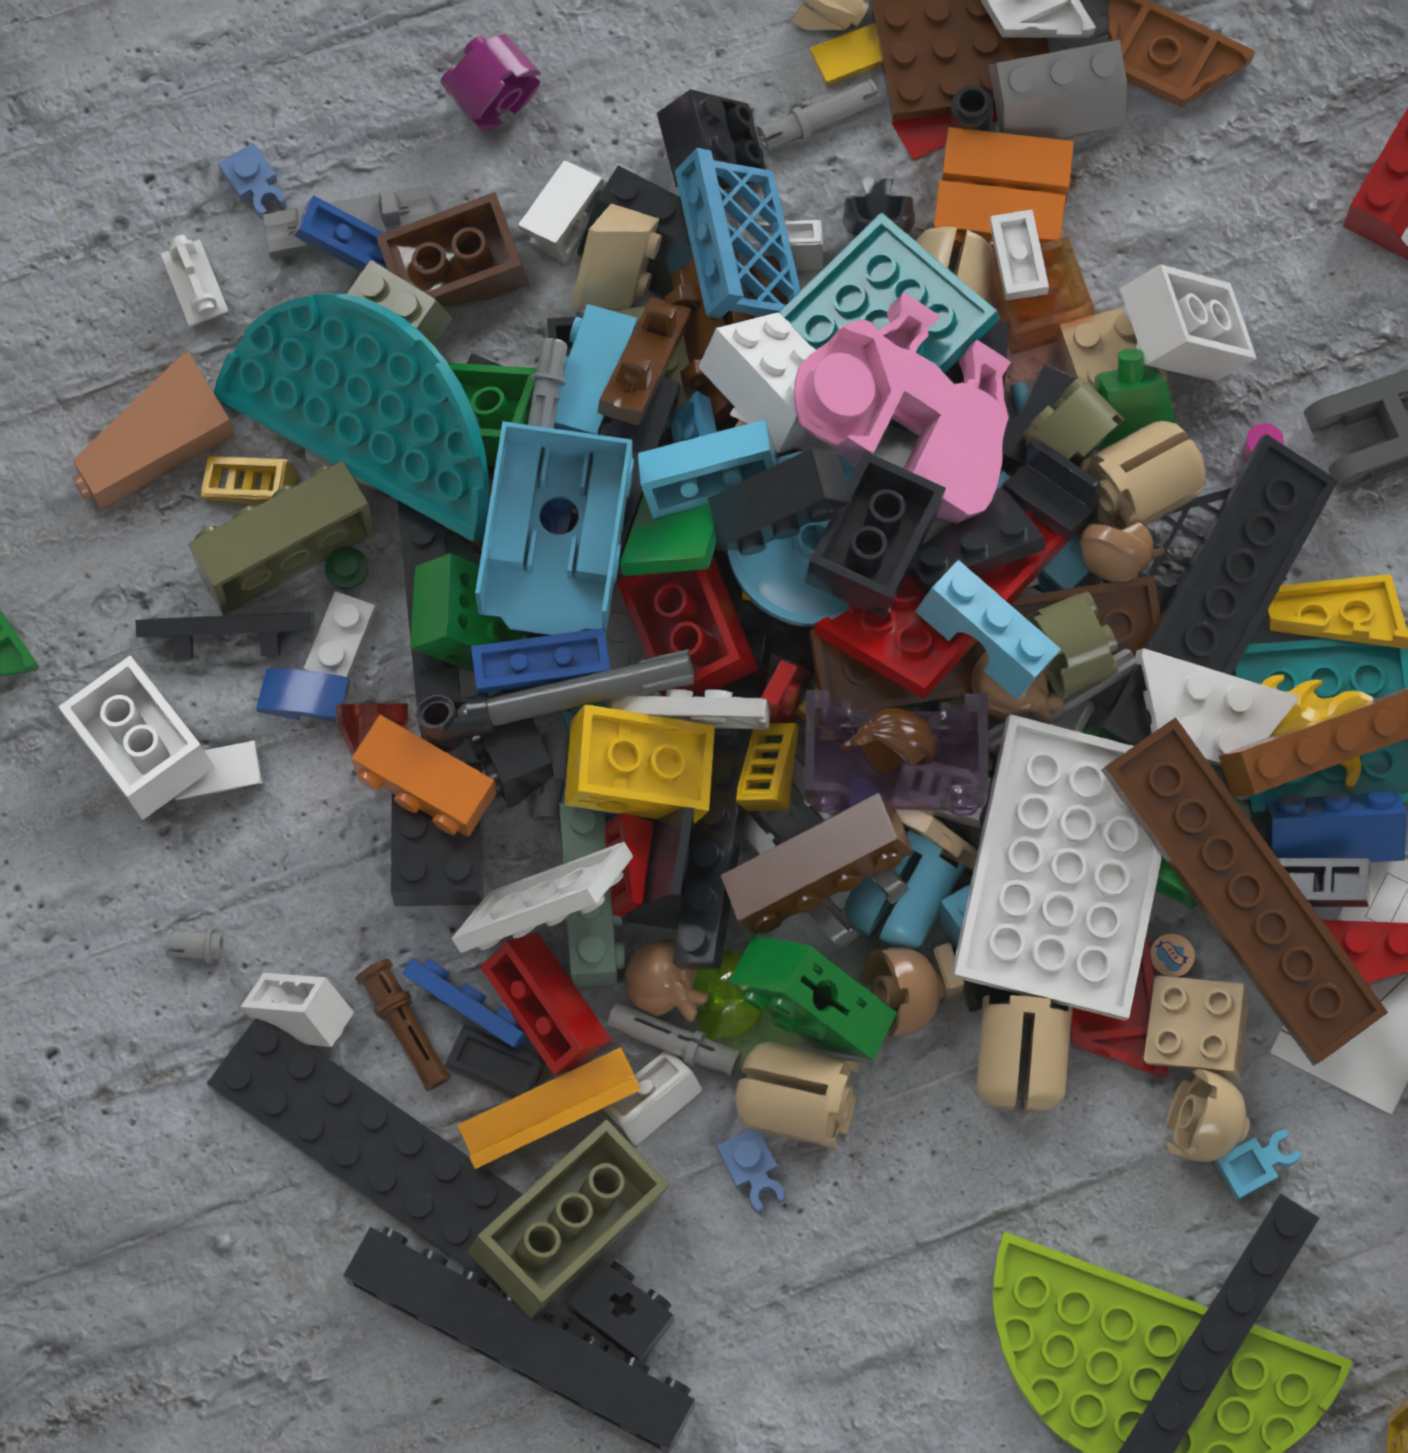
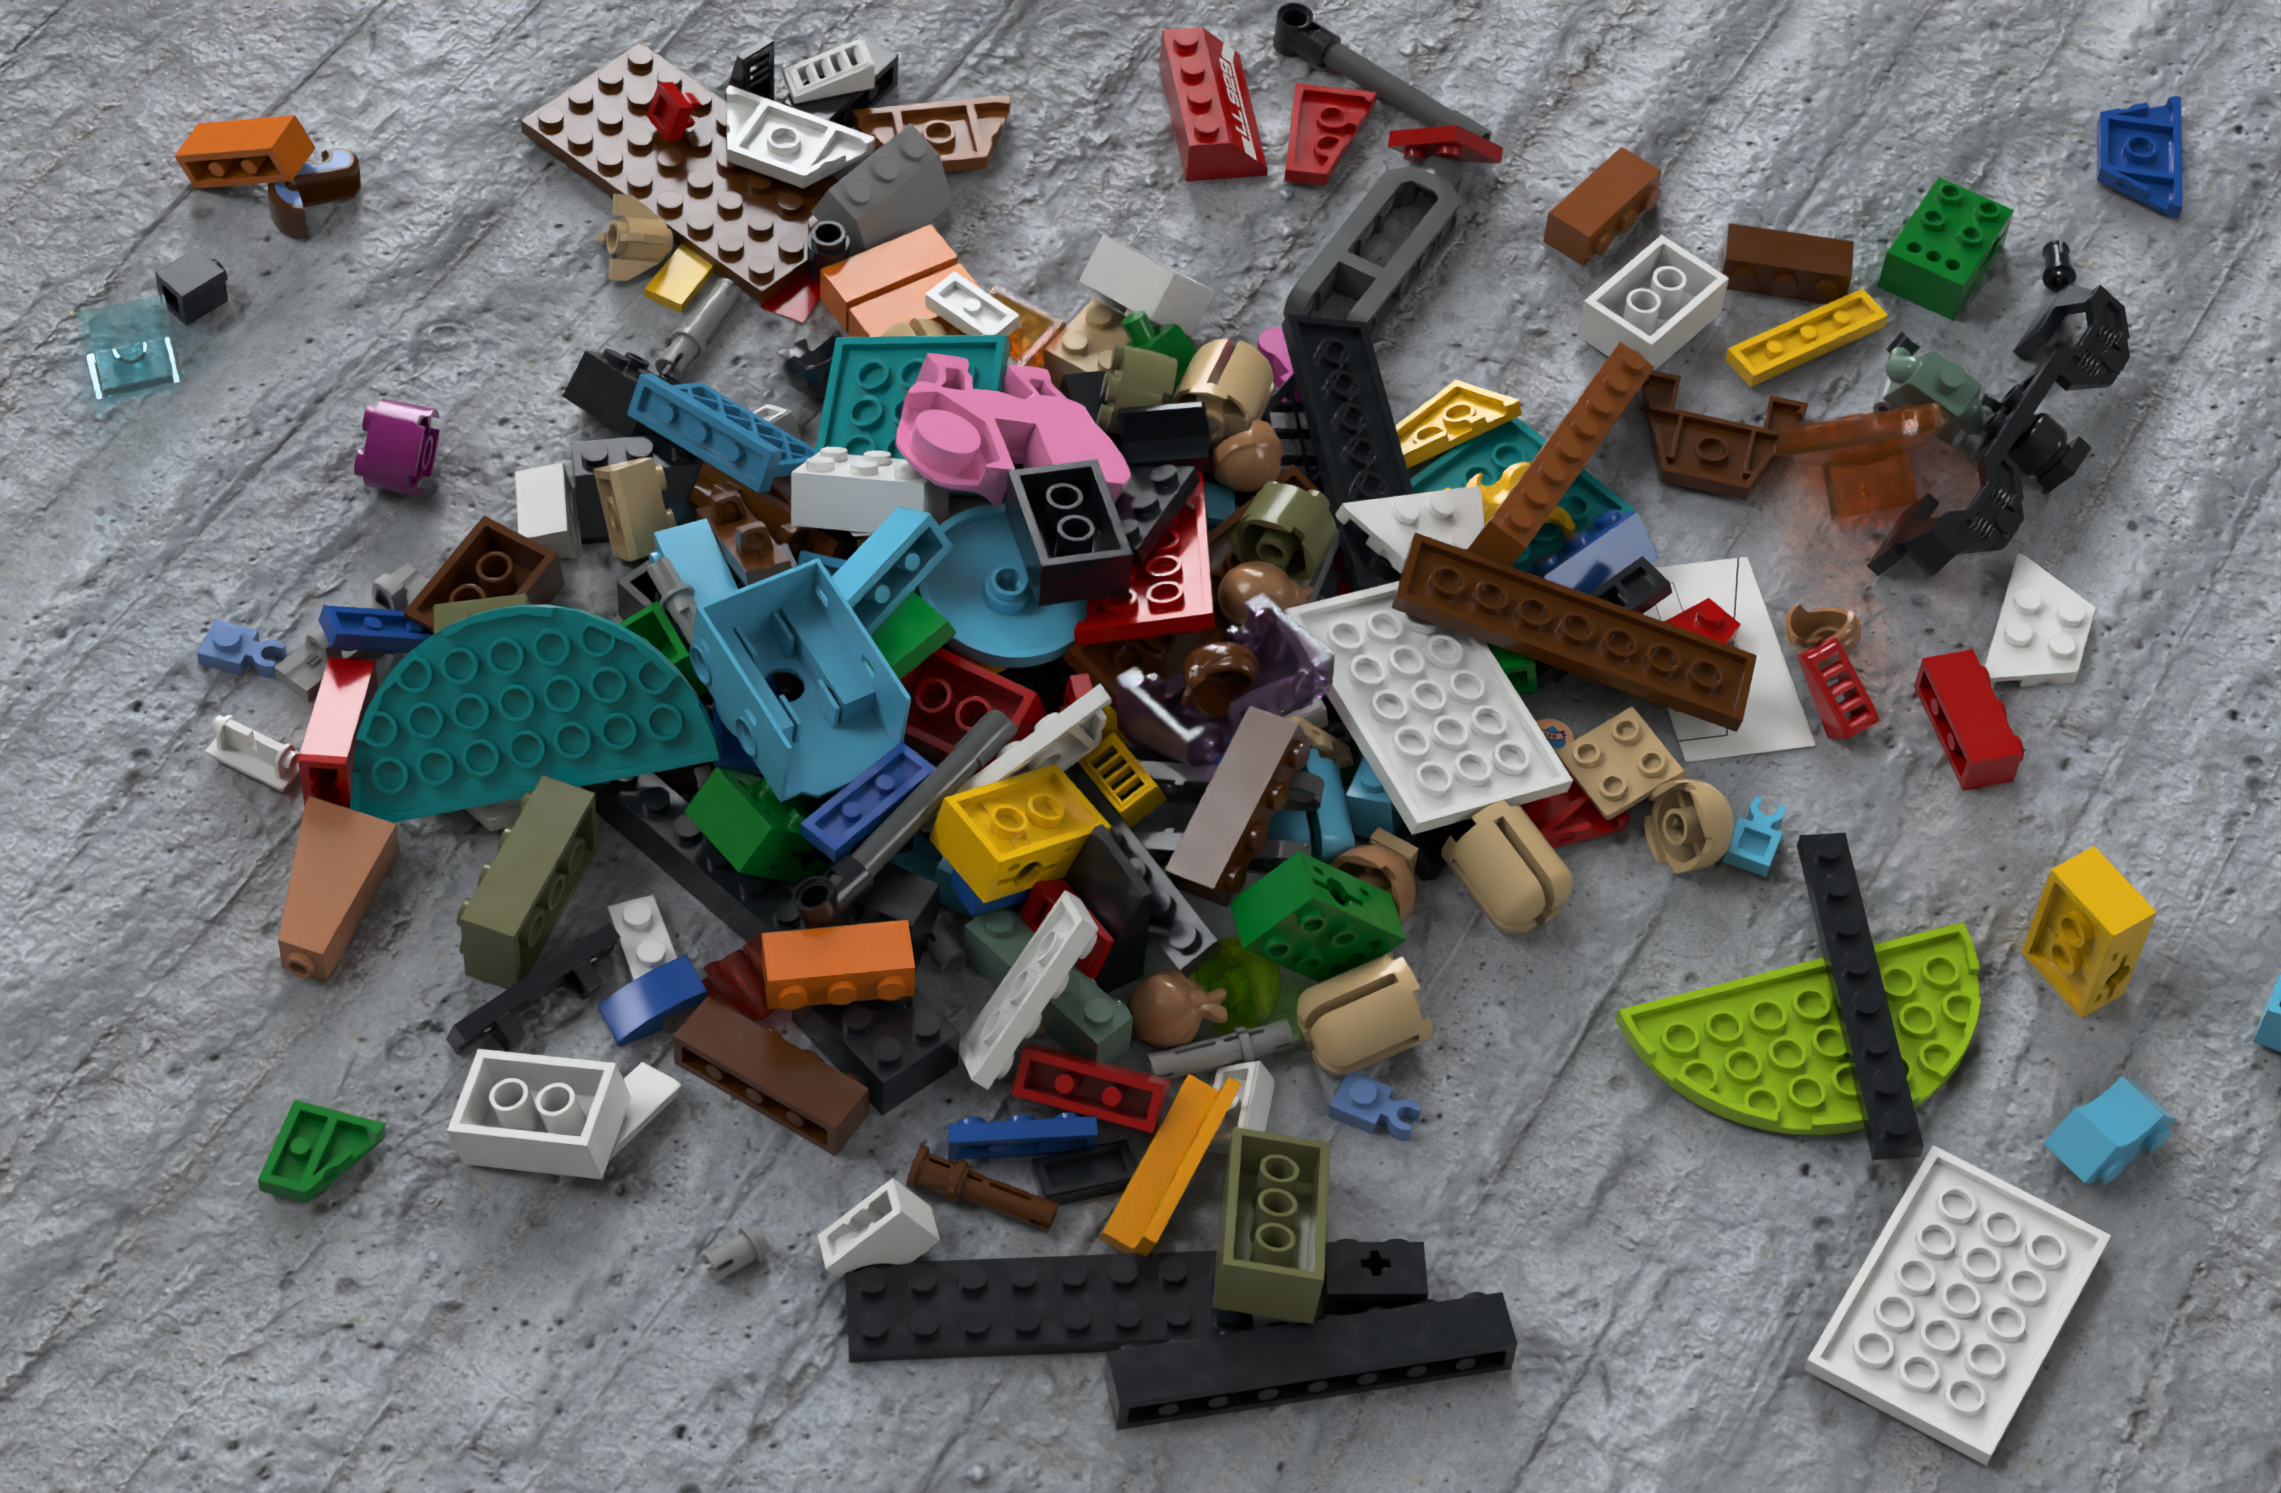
camera: 45 degrees left, 20 degrees down
yellow slope [200,456,298,506] -> none
dark green plate [325,547,368,589] -> none
black brick [708,448,851,556] -> none
medium azure arch [915,560,1061,700] -> none
none -> red slope [298,657,378,809]
none -> reddish brown brick [673,996,869,1156]

